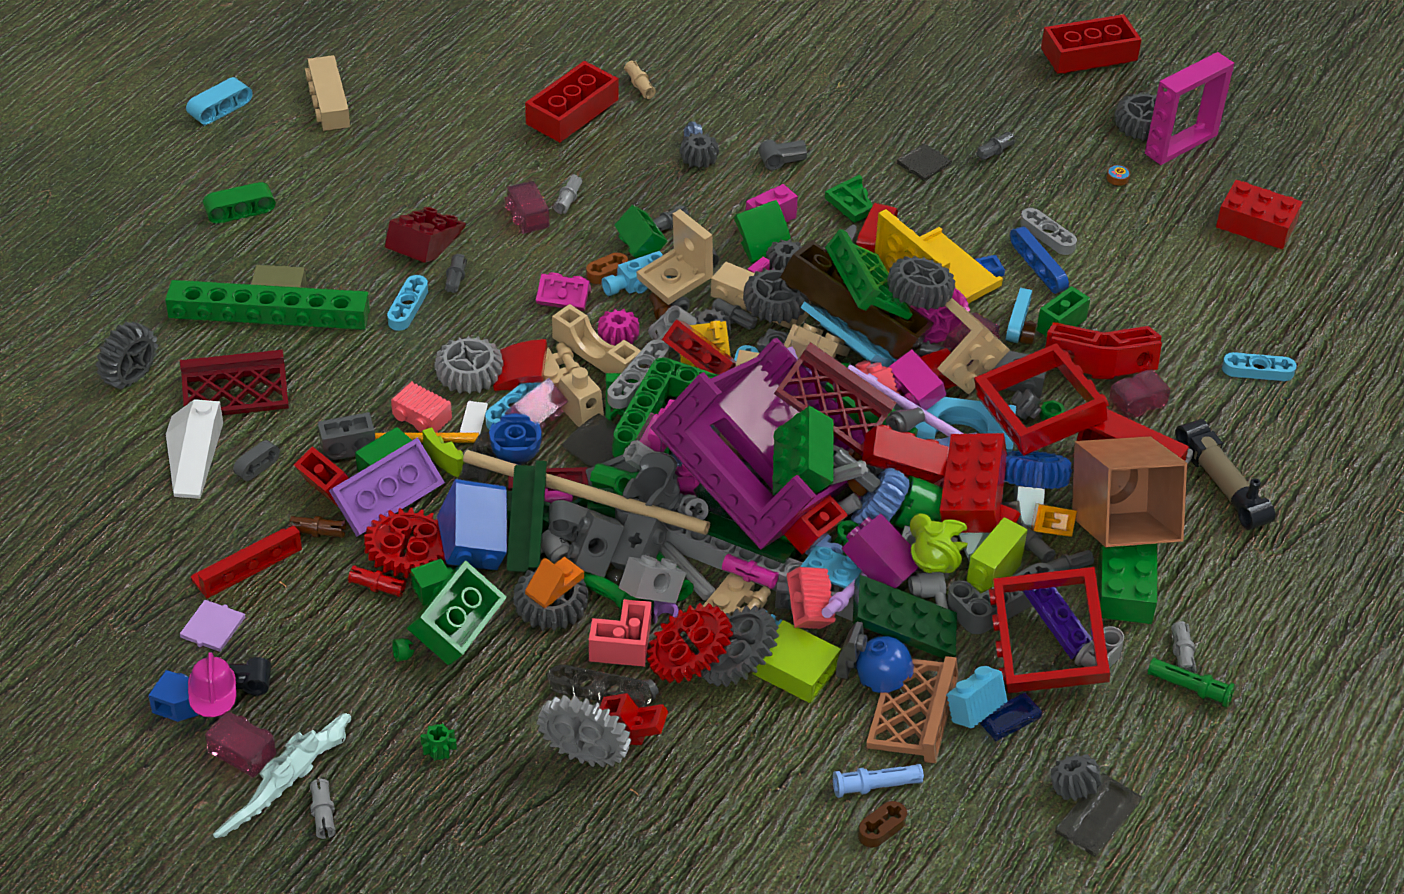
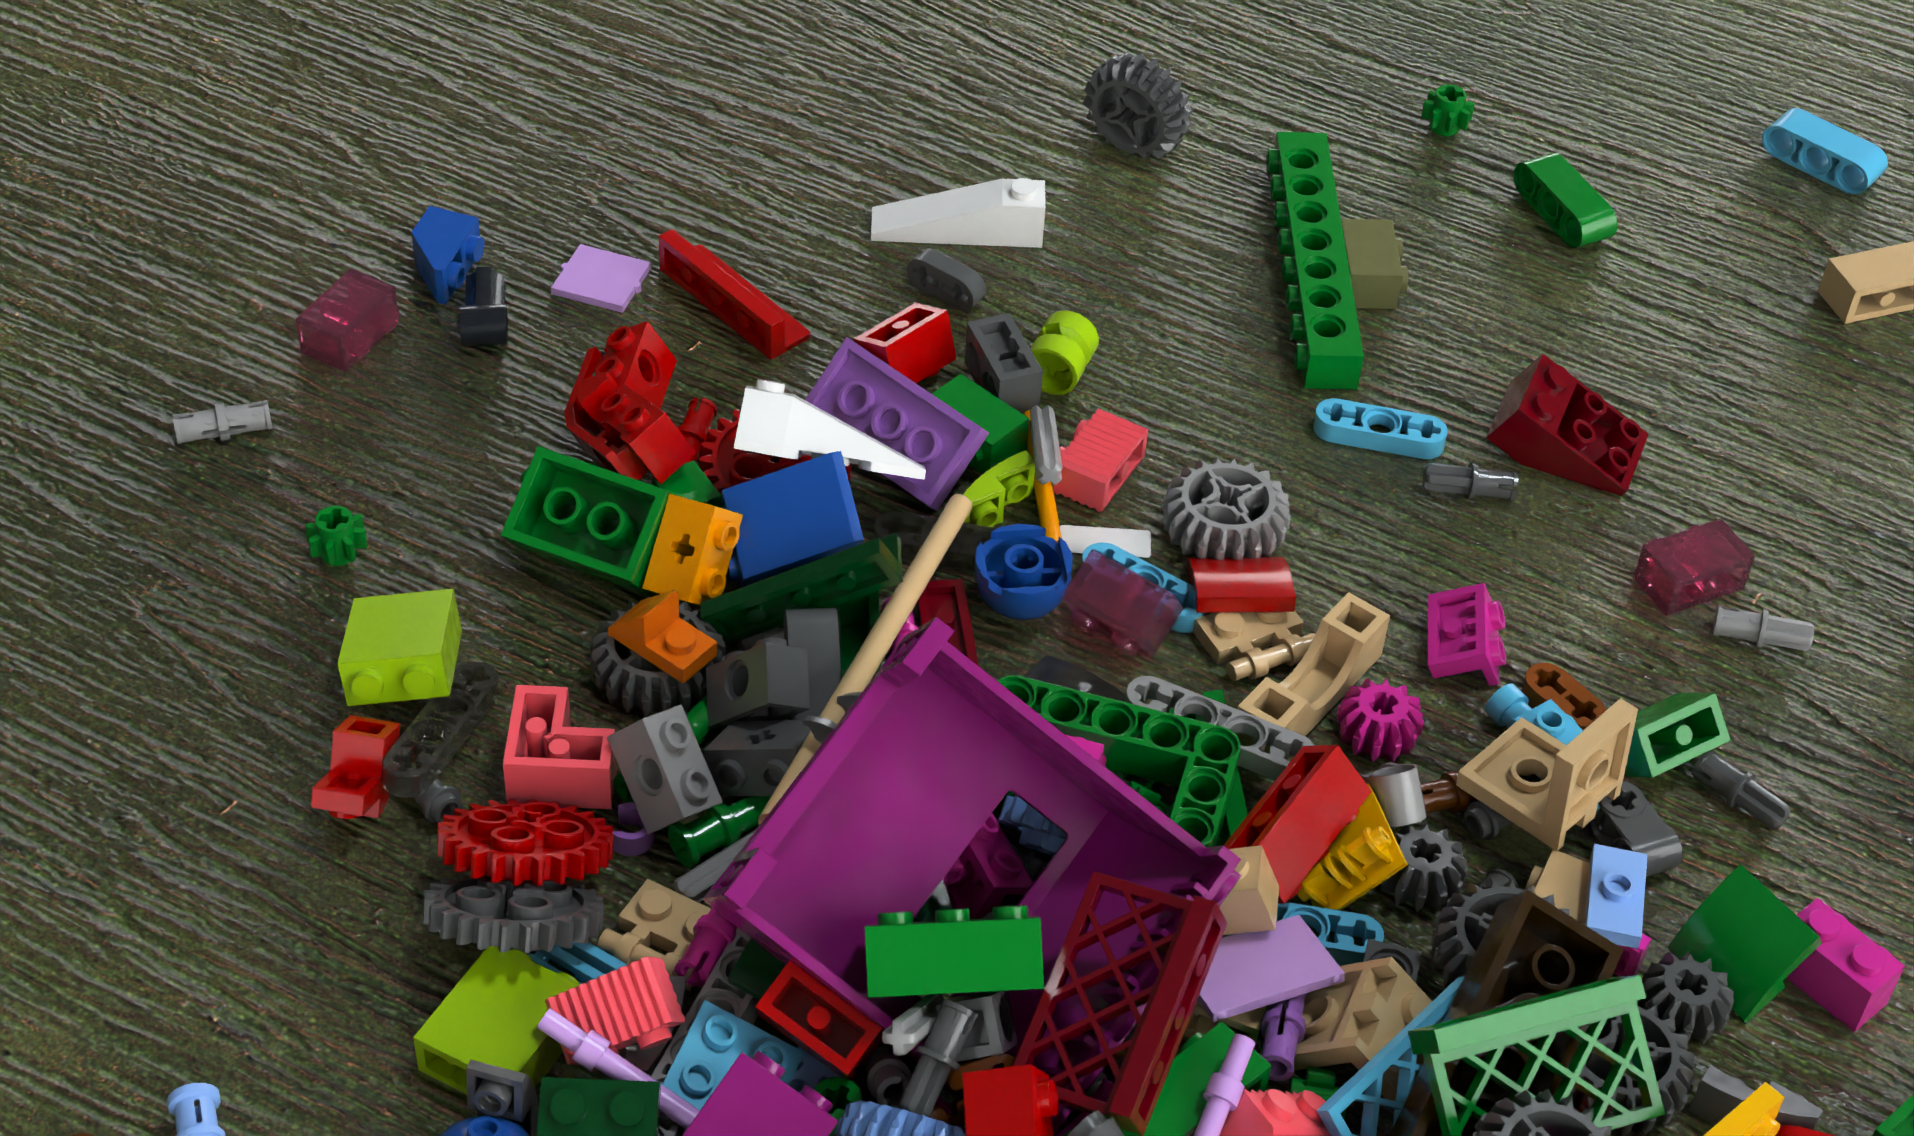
camera: 85 degrees right, 0 degrees up
dark red fence [180,349,289,415] -> none
dark pink piece [188,652,236,718] -> none
light aqua animal [213,713,351,838] -> none
reddish brown pin [289,516,346,538] -> none
light grey gear [537,695,631,767] -> none
tan torso [557,367,605,432] -> none
none -> lime brick [337,589,462,706]
none -> red brick [564,321,696,484]
none -> light orange brick [642,494,743,605]
none -> white wedge [734,379,926,480]
none -> light grey axle [1029,405,1063,485]
none -> lime wheel [1030,311,1099,395]
none -> green gear [1421,85,1475,136]
none -> light blue plate [1584,844,1647,949]

